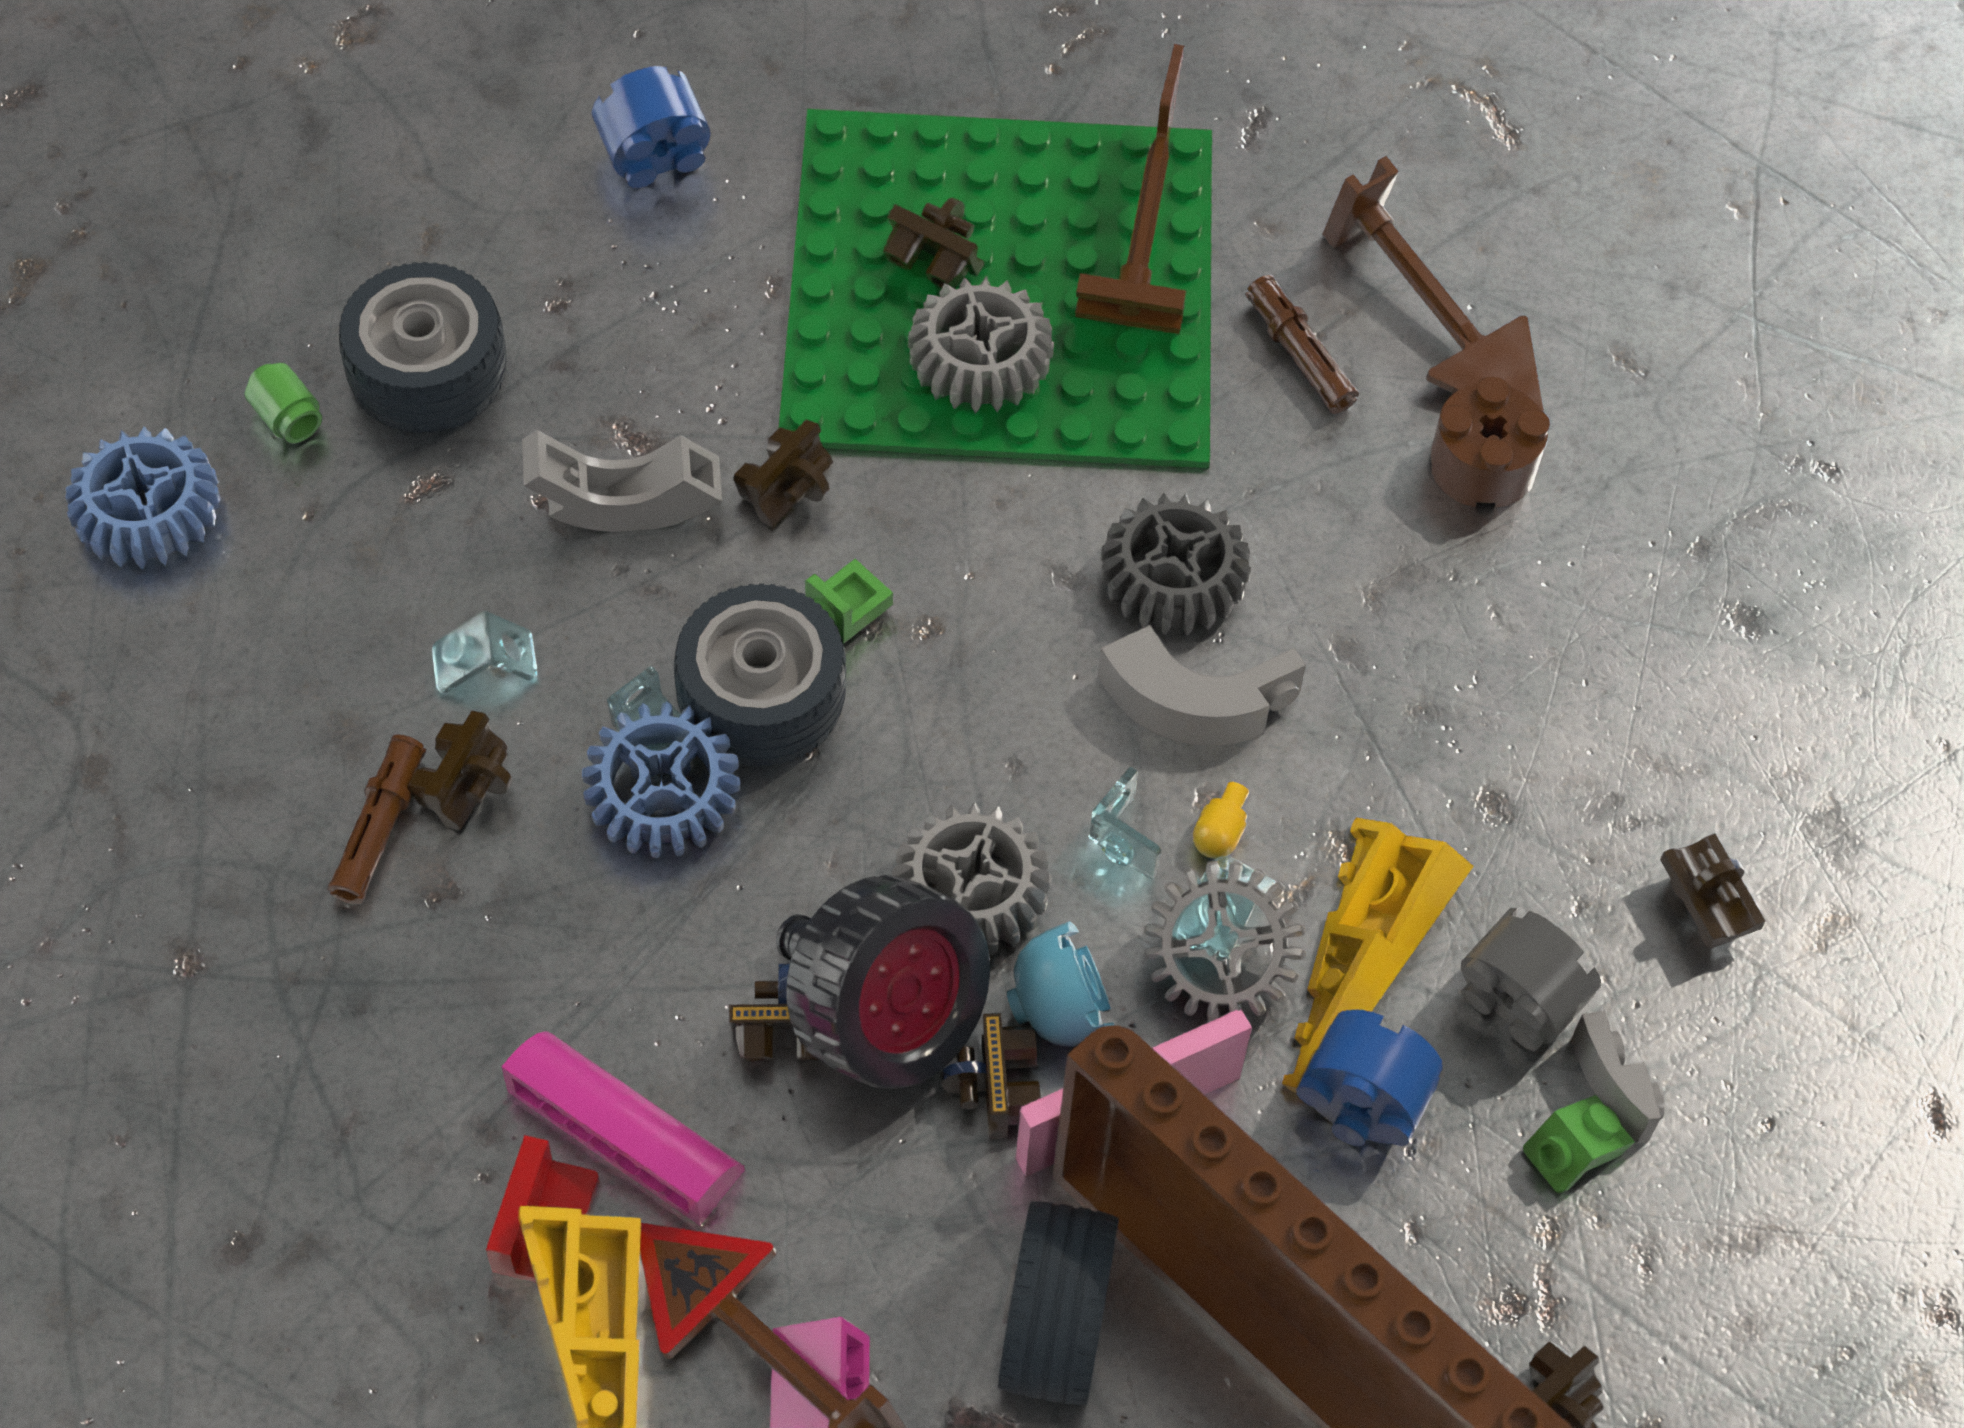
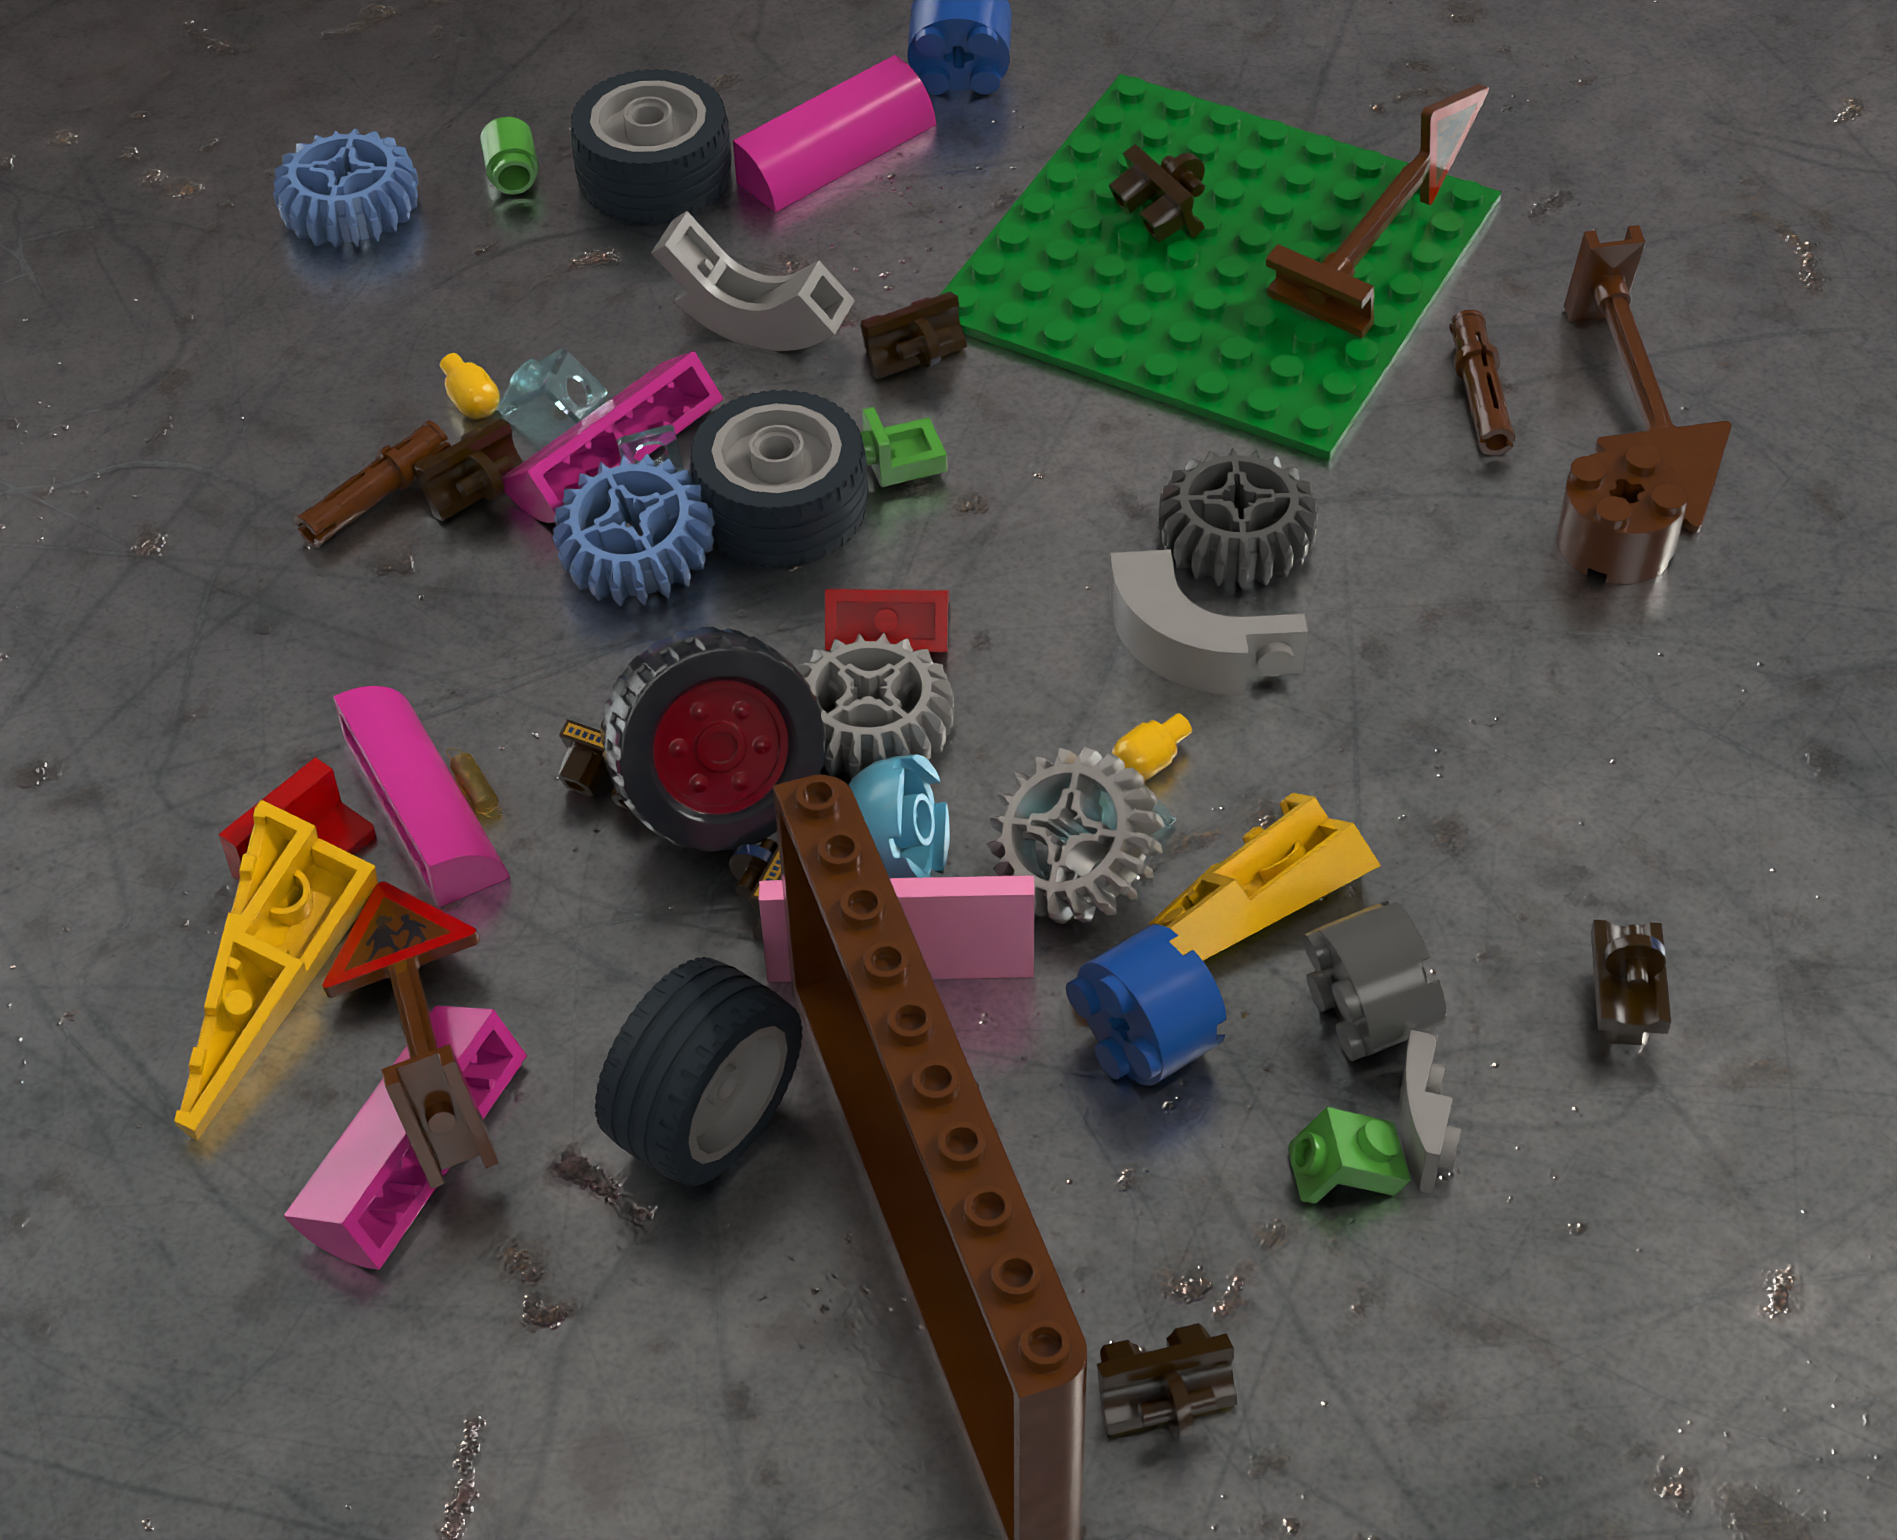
camera: 30 degrees right, 10 degrees down
light grey gear [908,277,1054,414] -> none
clear light blue bracket [1089,767,1162,880] -> none
none -> yellow cylinder [440,353,500,420]
none -> clear yellow piece [447,748,503,819]
none -> dark pink brick [502,351,724,523]
none -> dark pink brick [733,55,936,213]
none -> red panel [825,588,950,652]

